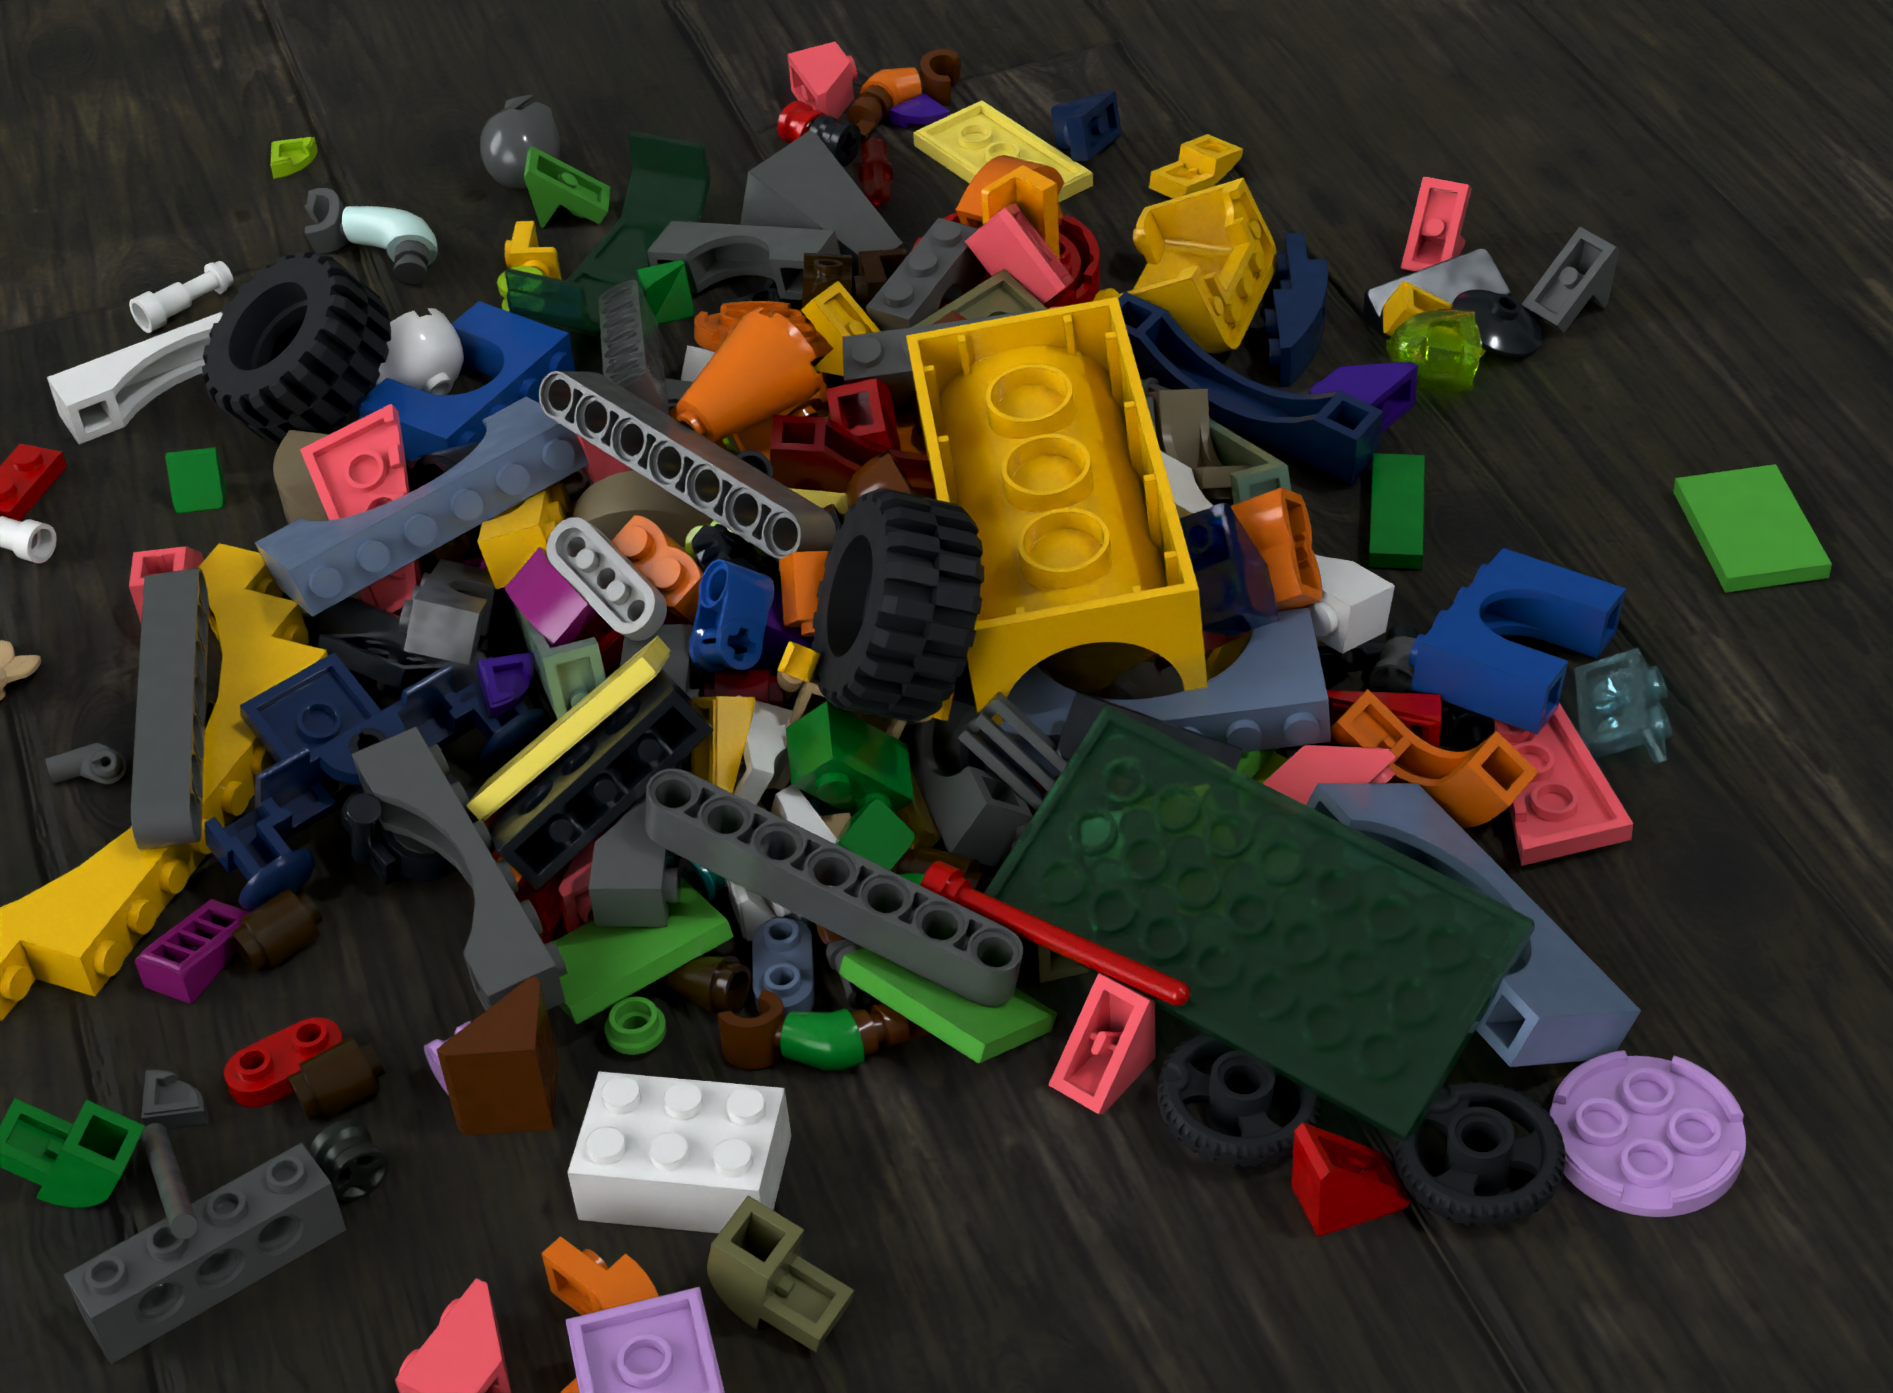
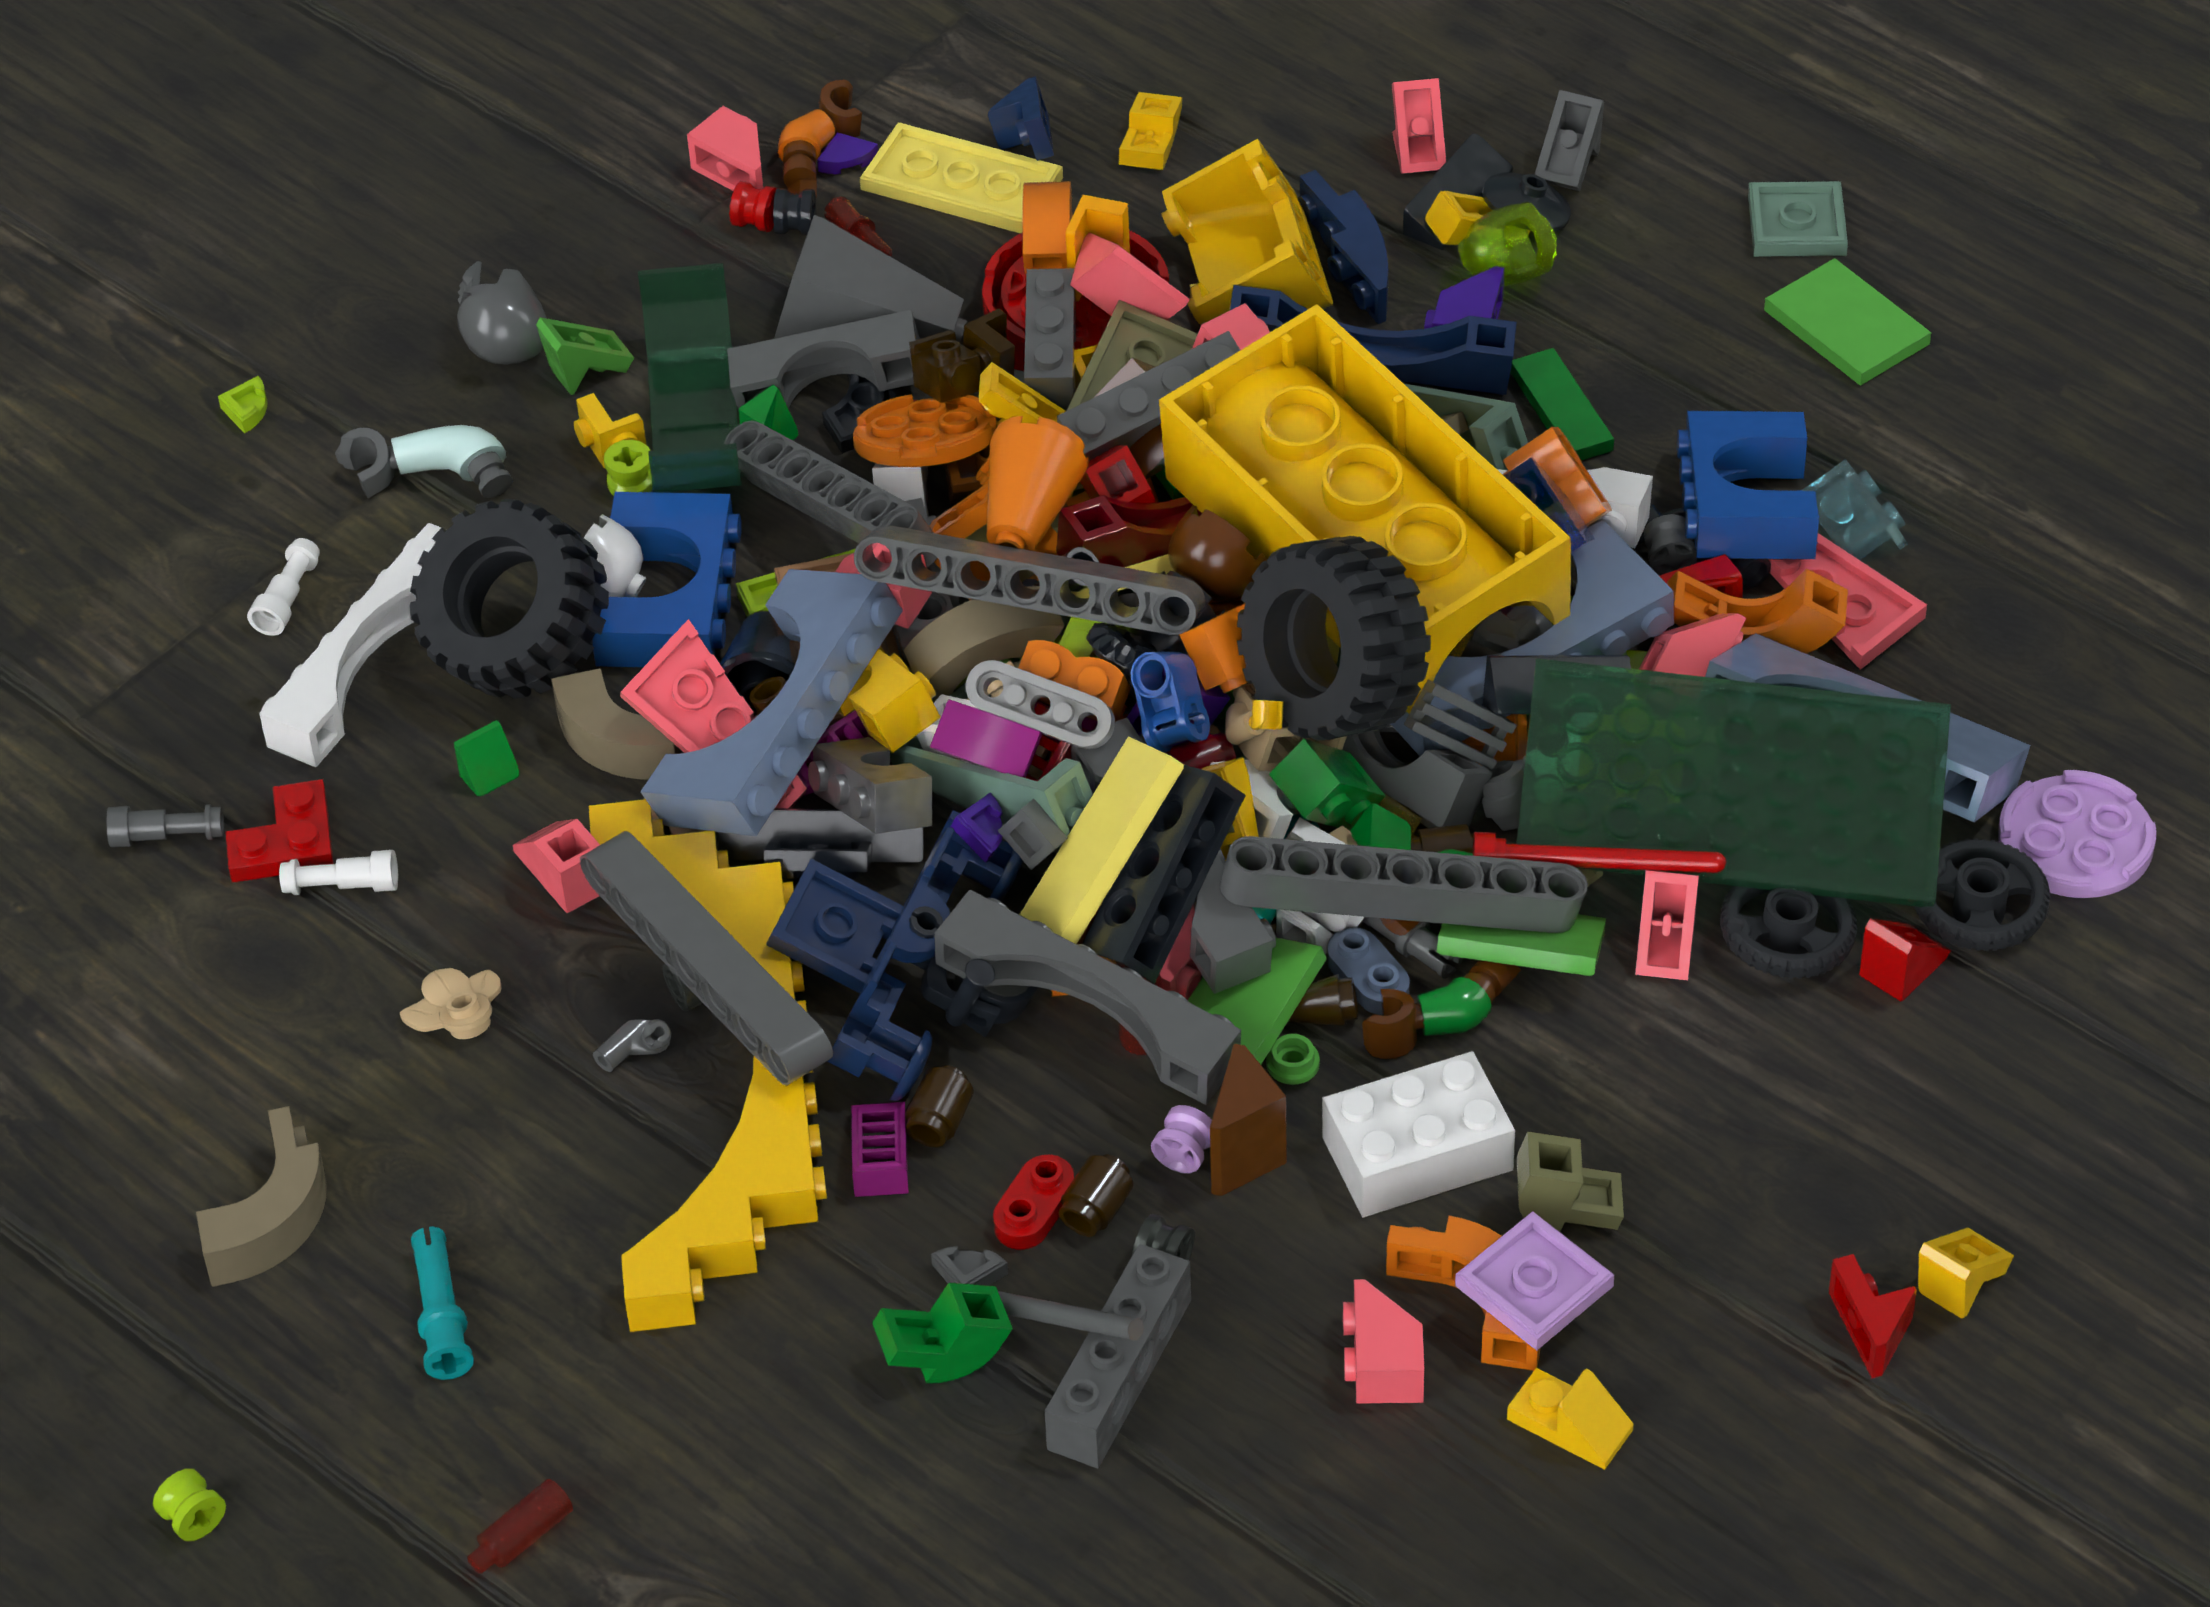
camera: 30 degrees left, 5 degrees up
none -> dark grey tile [998,799,1068,870]
none -> sand green tile [1748,181,1848,257]

